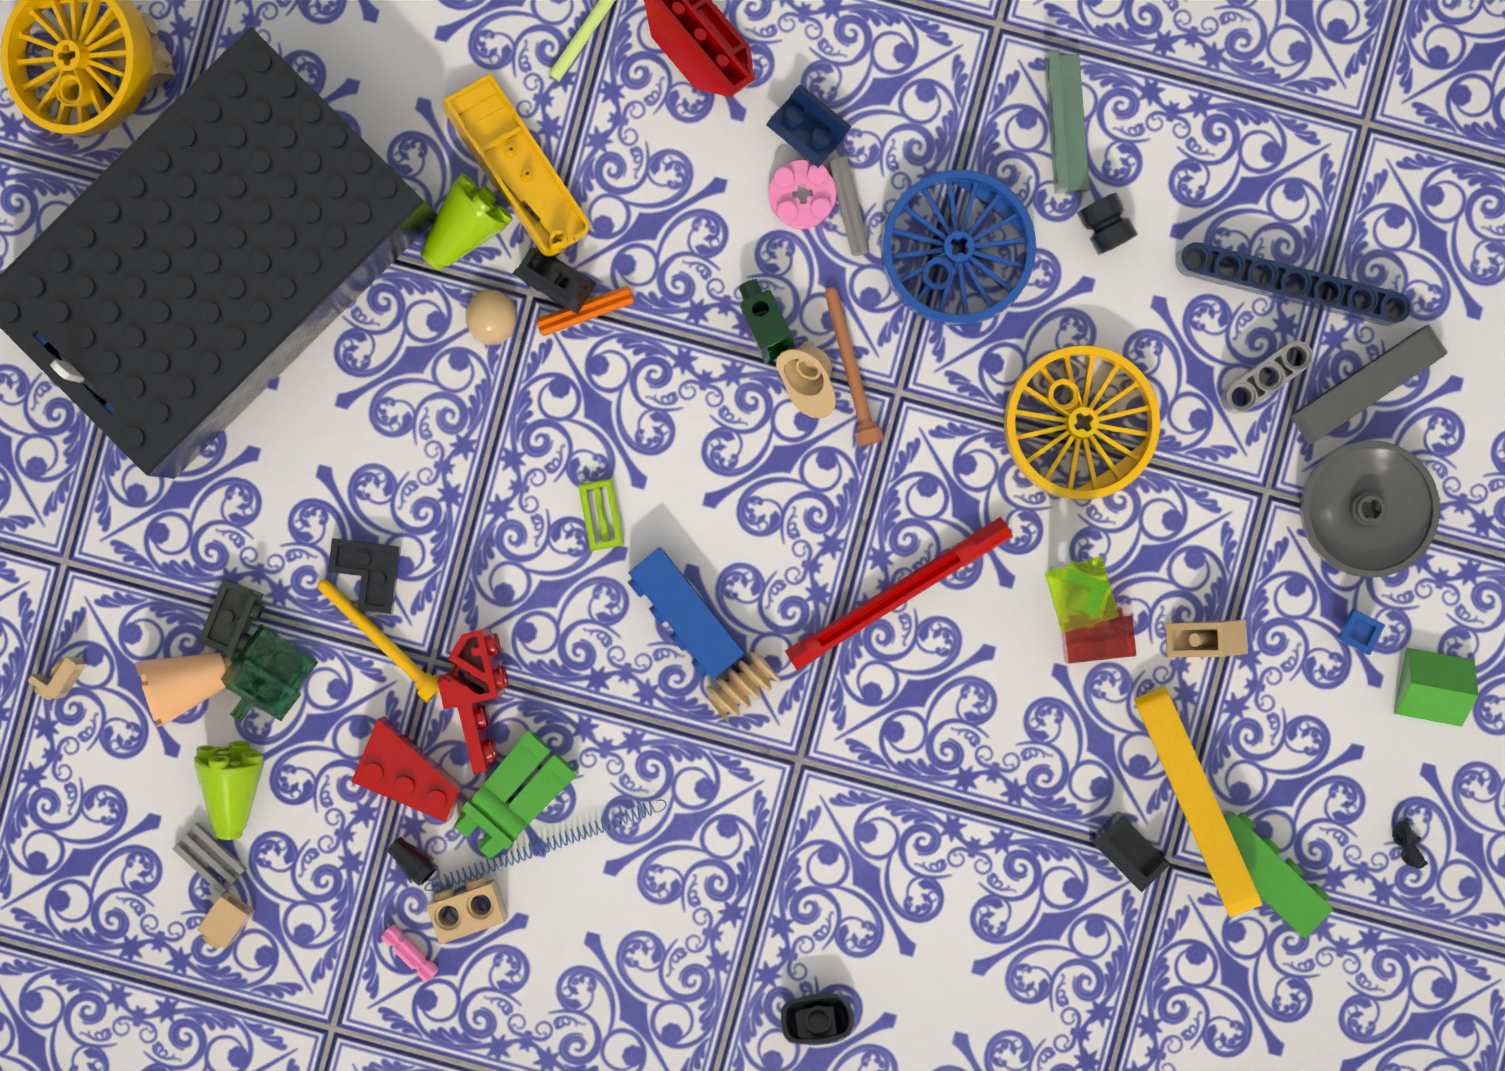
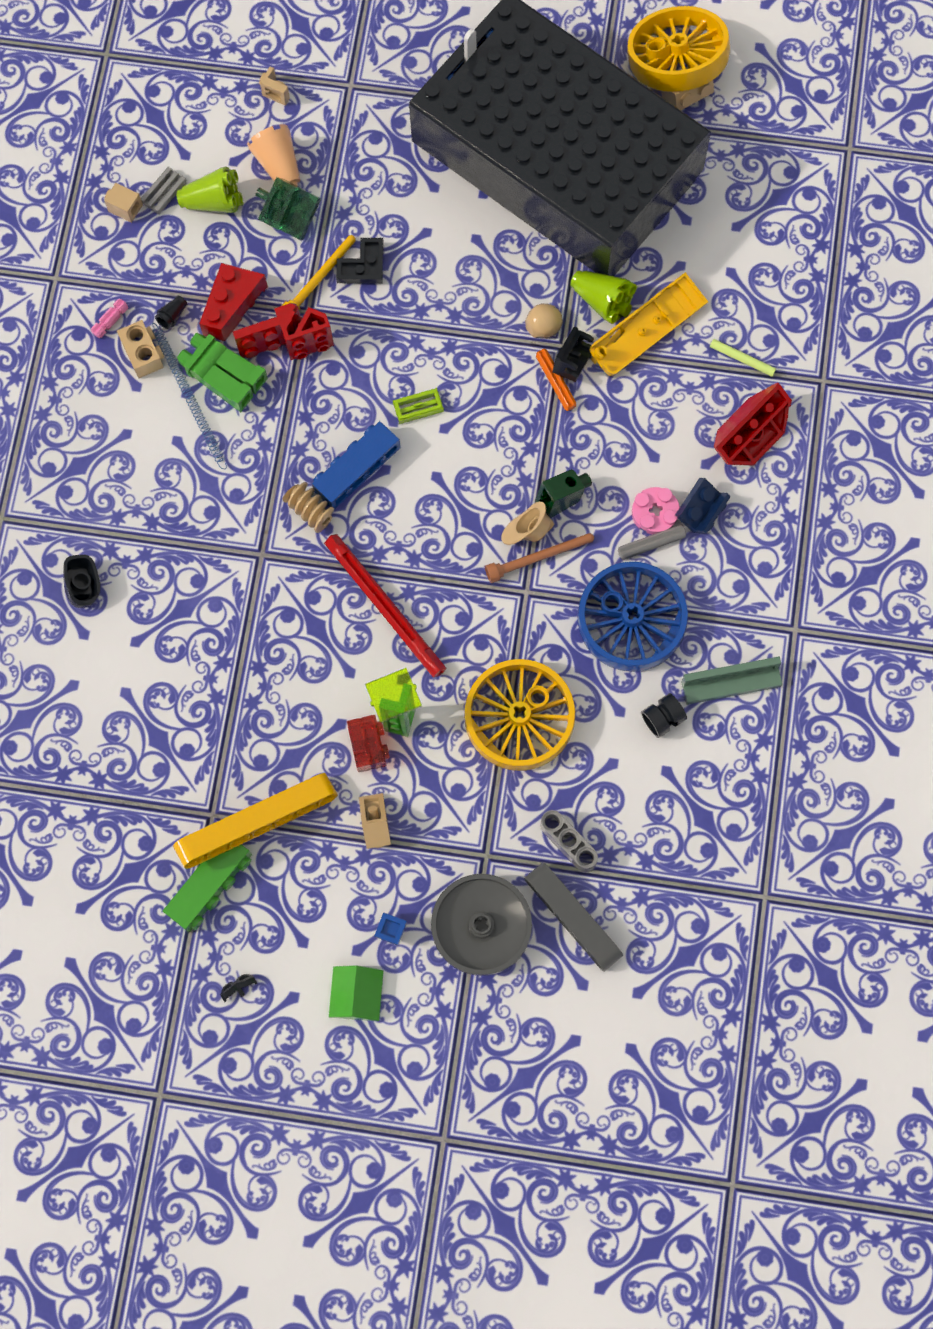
camera: 90 degrees right, 15 degrees down
pearl dark grey bracket [198,579,265,658] -> none
black panel [1089,811,1170,893] -> none
dark blue beam [1175,242,1411,326] -> none

